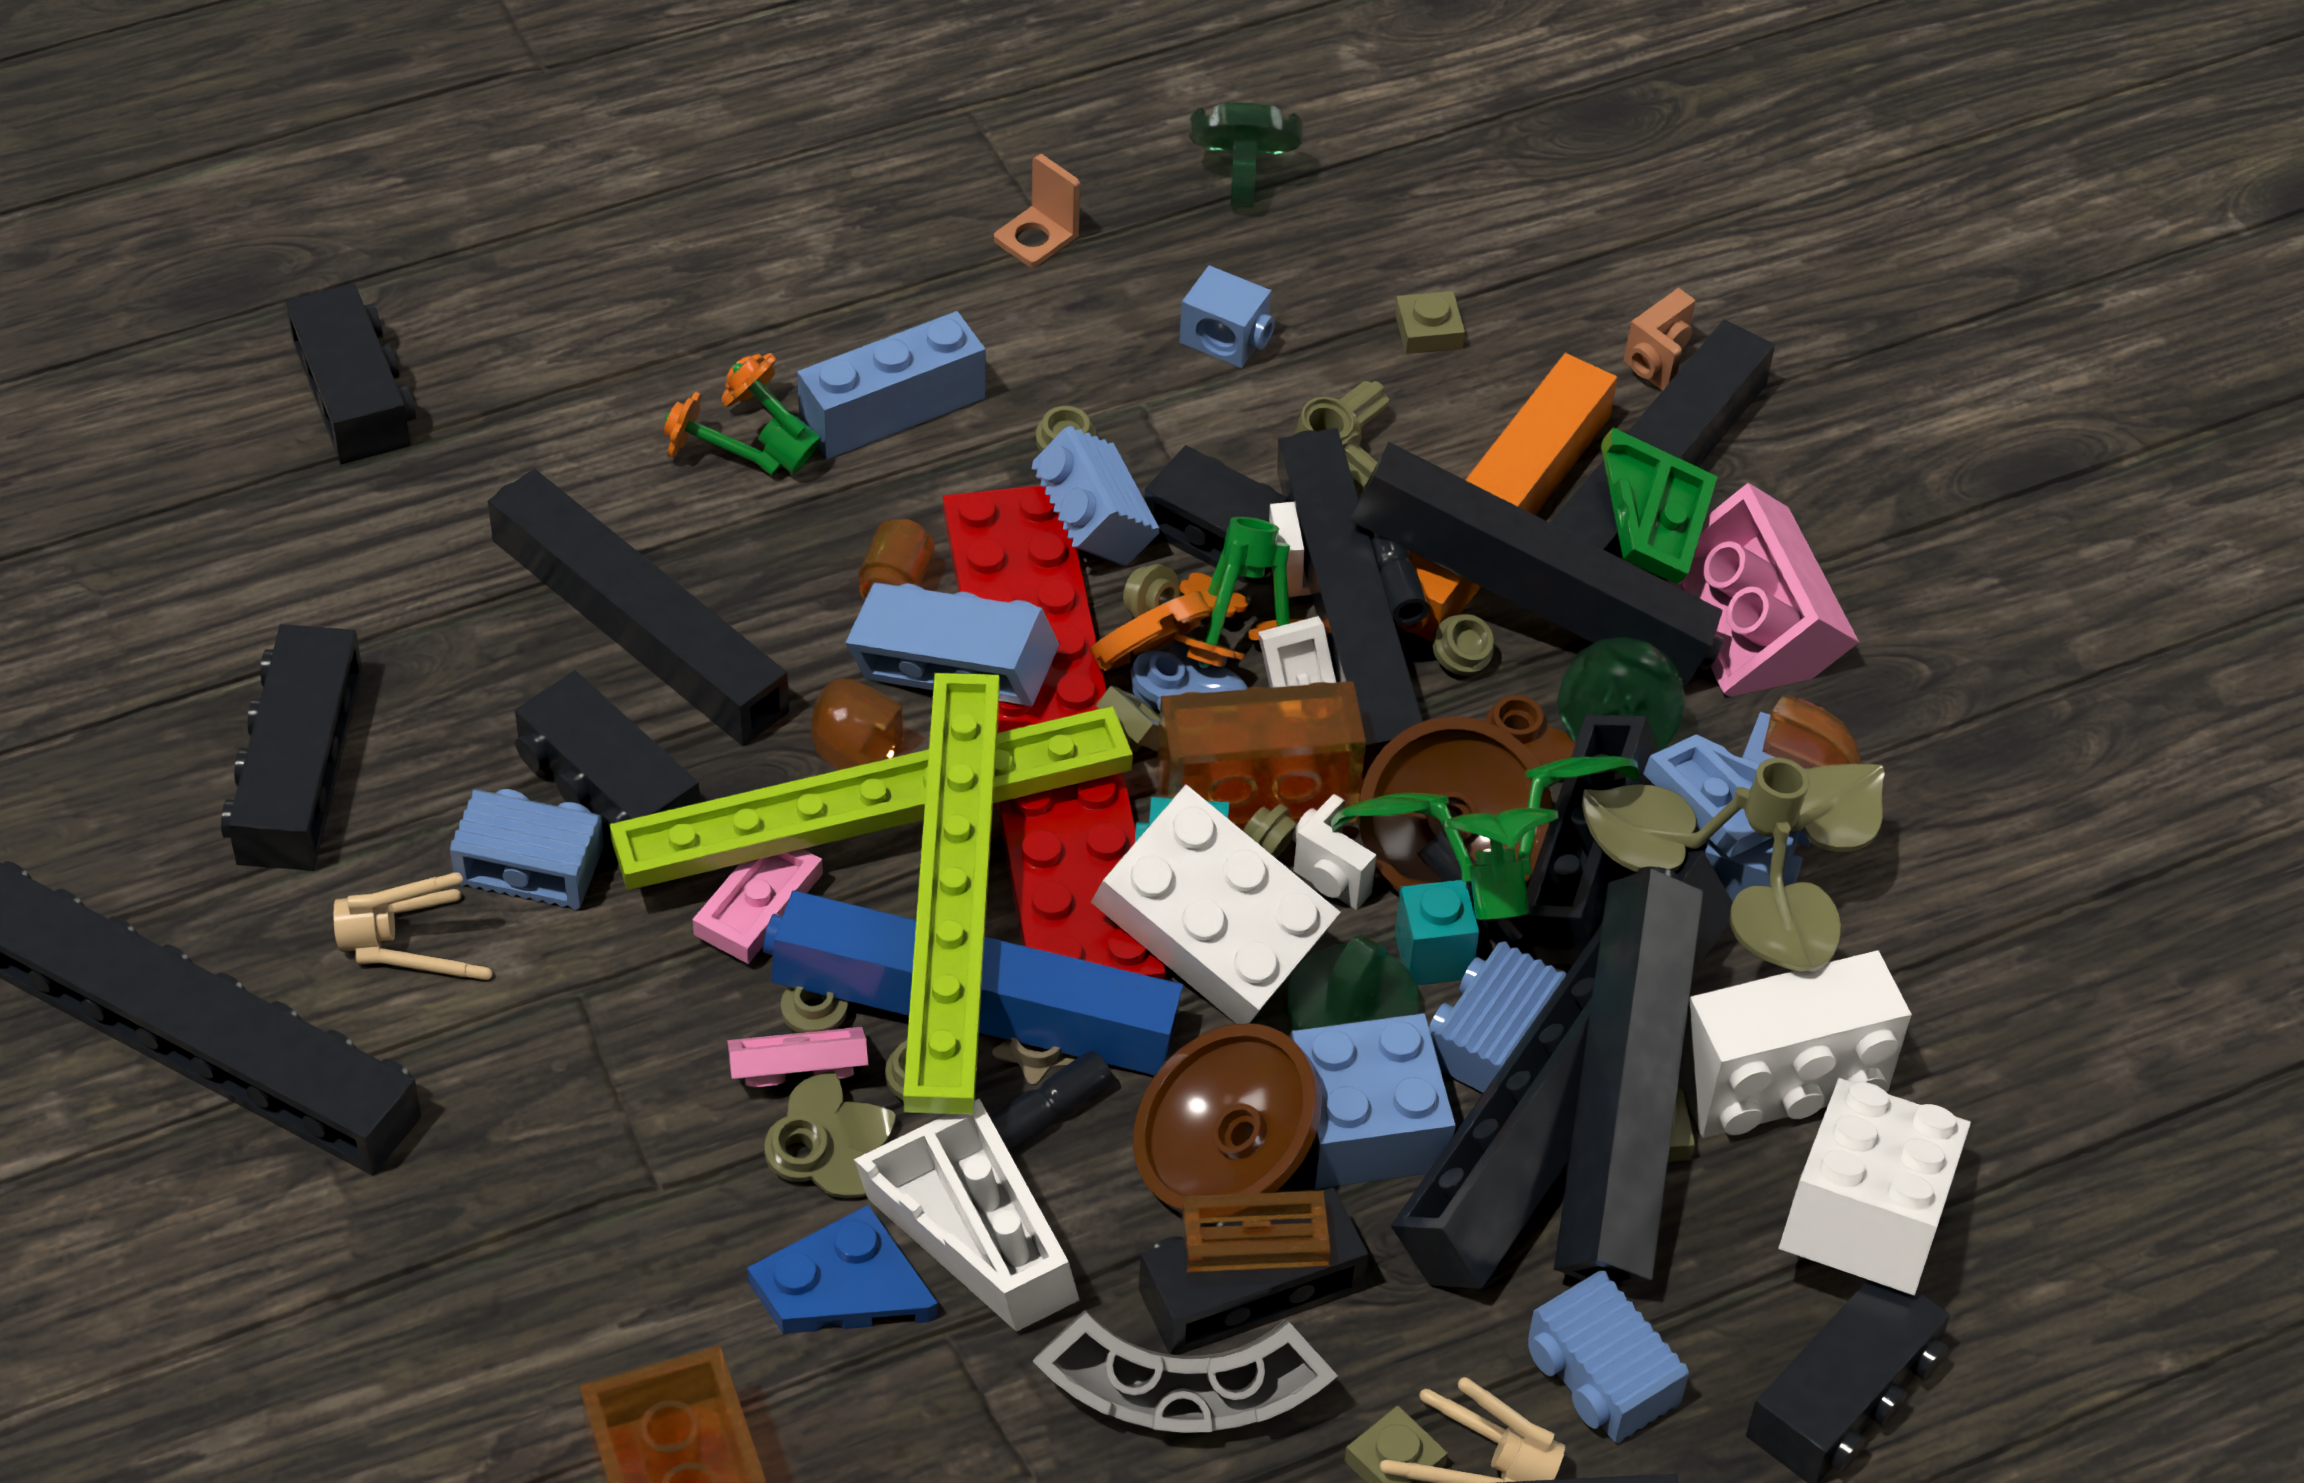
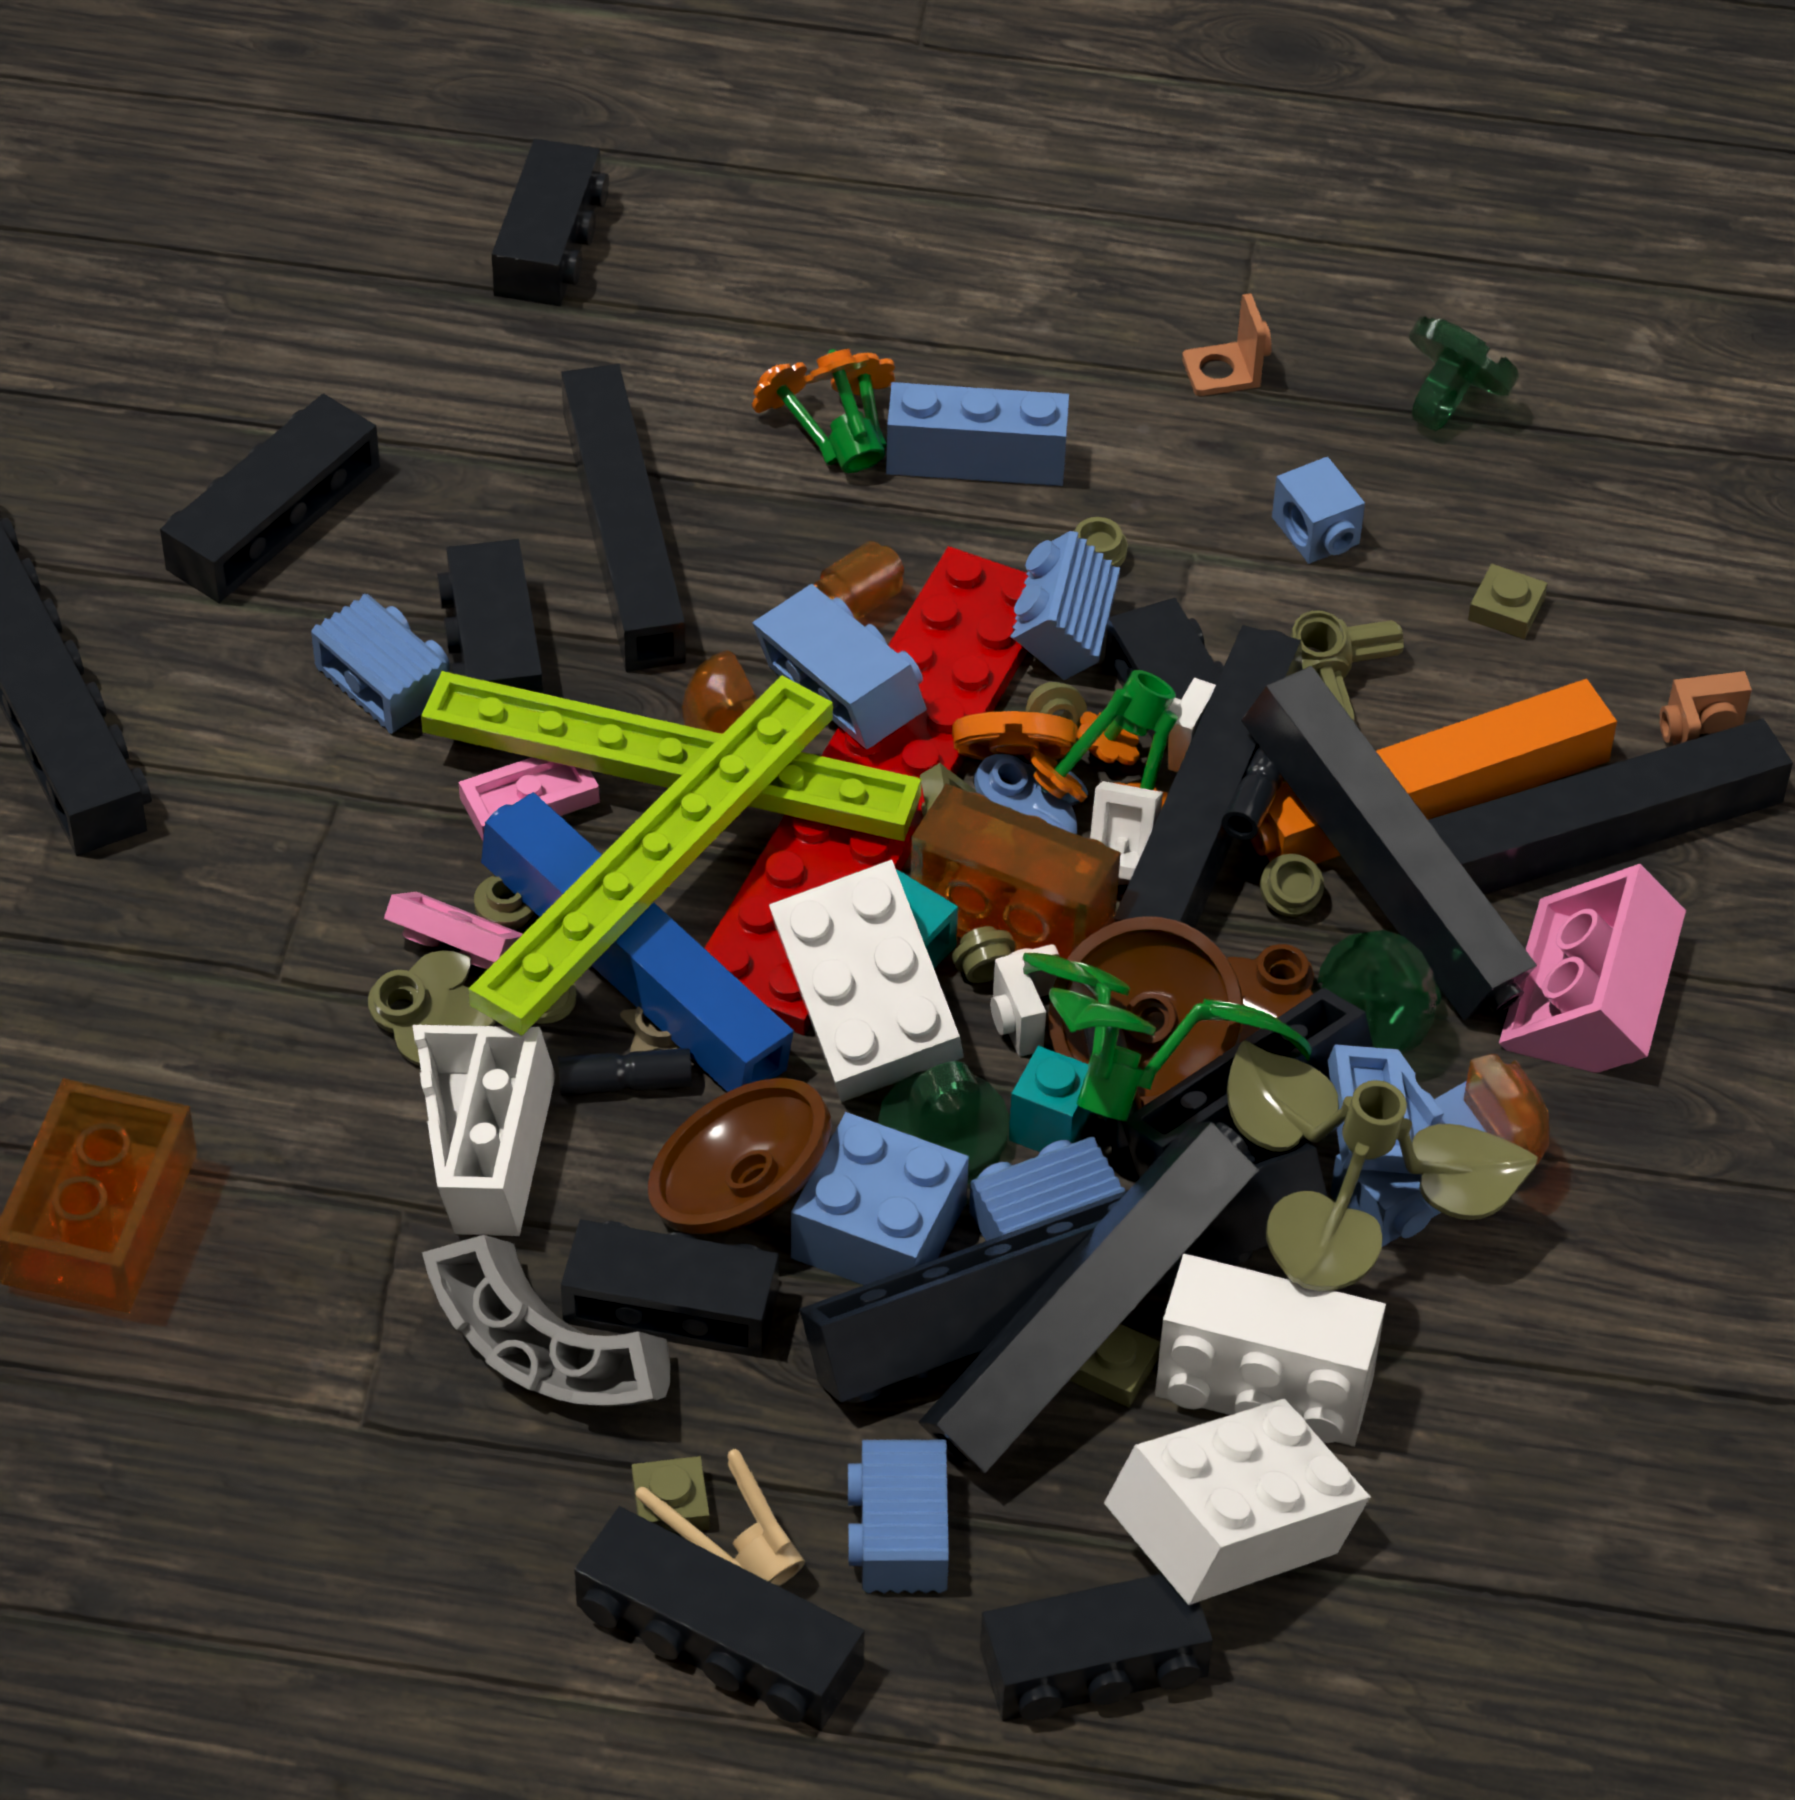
camera: 35 degrees right, 0 degrees up
tan plant [334,872,492,980] -> none
blue wing [747,1205,938,1334] -> none
clear orange tile [1182,1191,1330,1272] -> none
green wing [1601,428,1718,585] -> none

